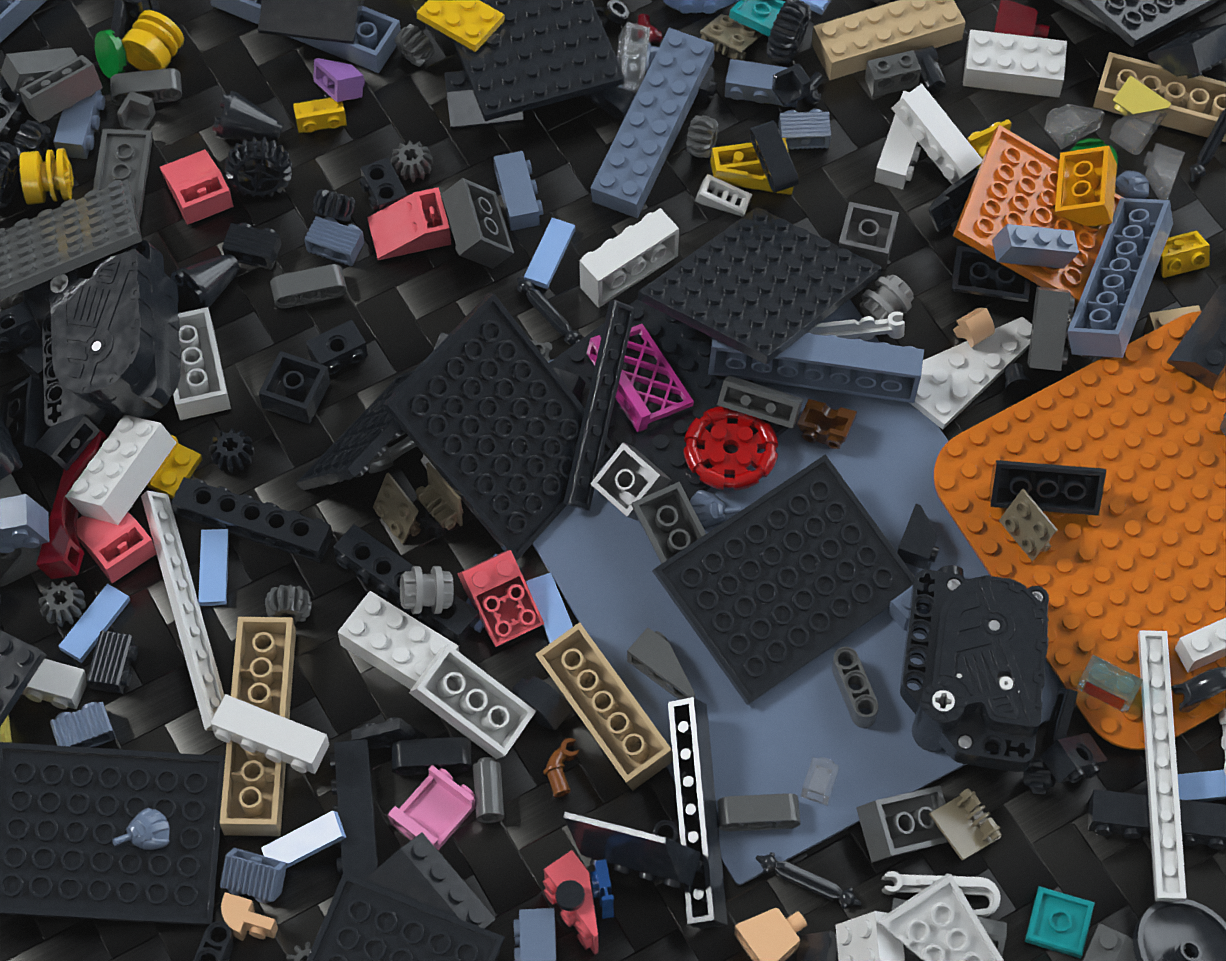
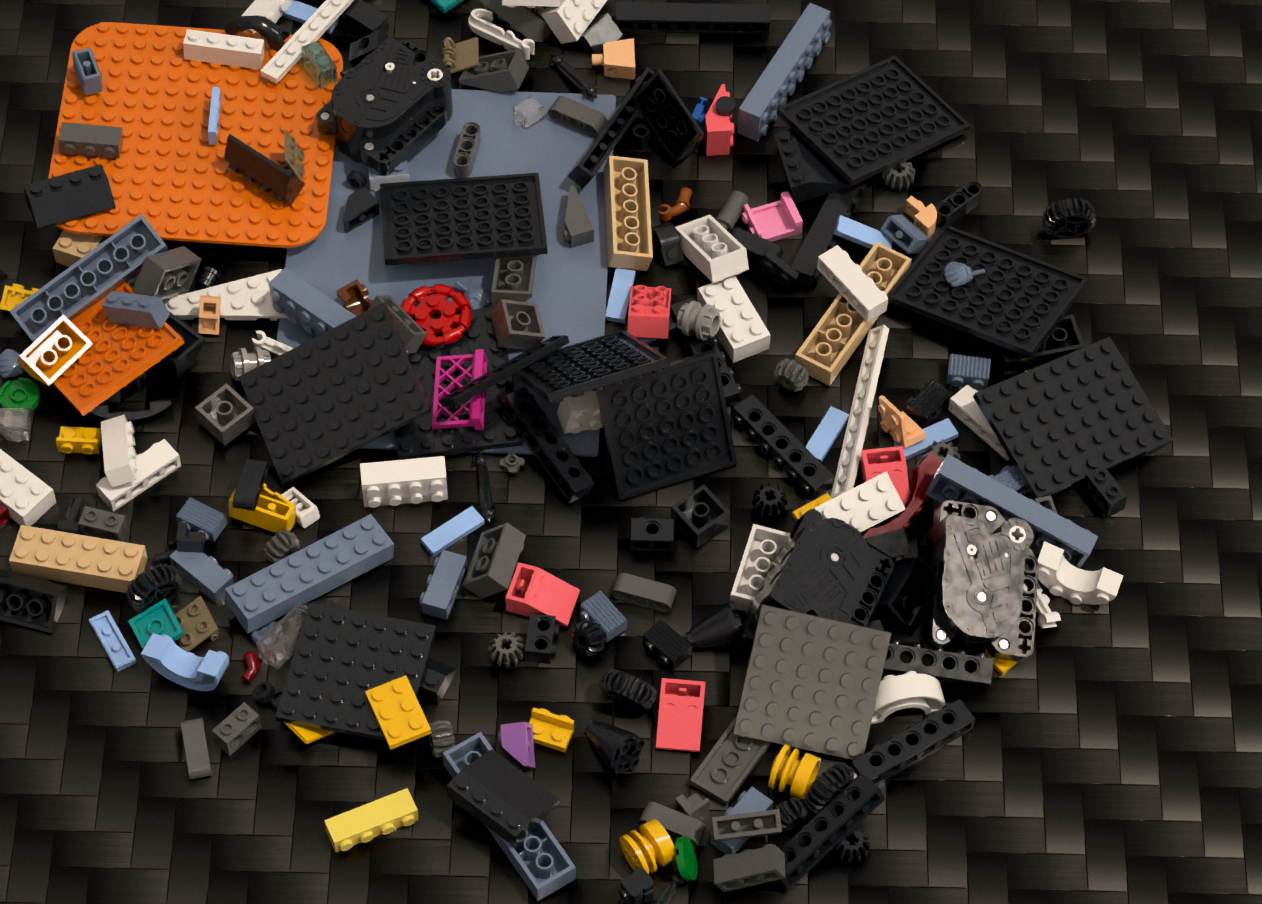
camera: 150 degrees left, 5 degrees down
none -> light blue tile [208,87,221,145]
none -> light nougat bracket [878,395,926,448]

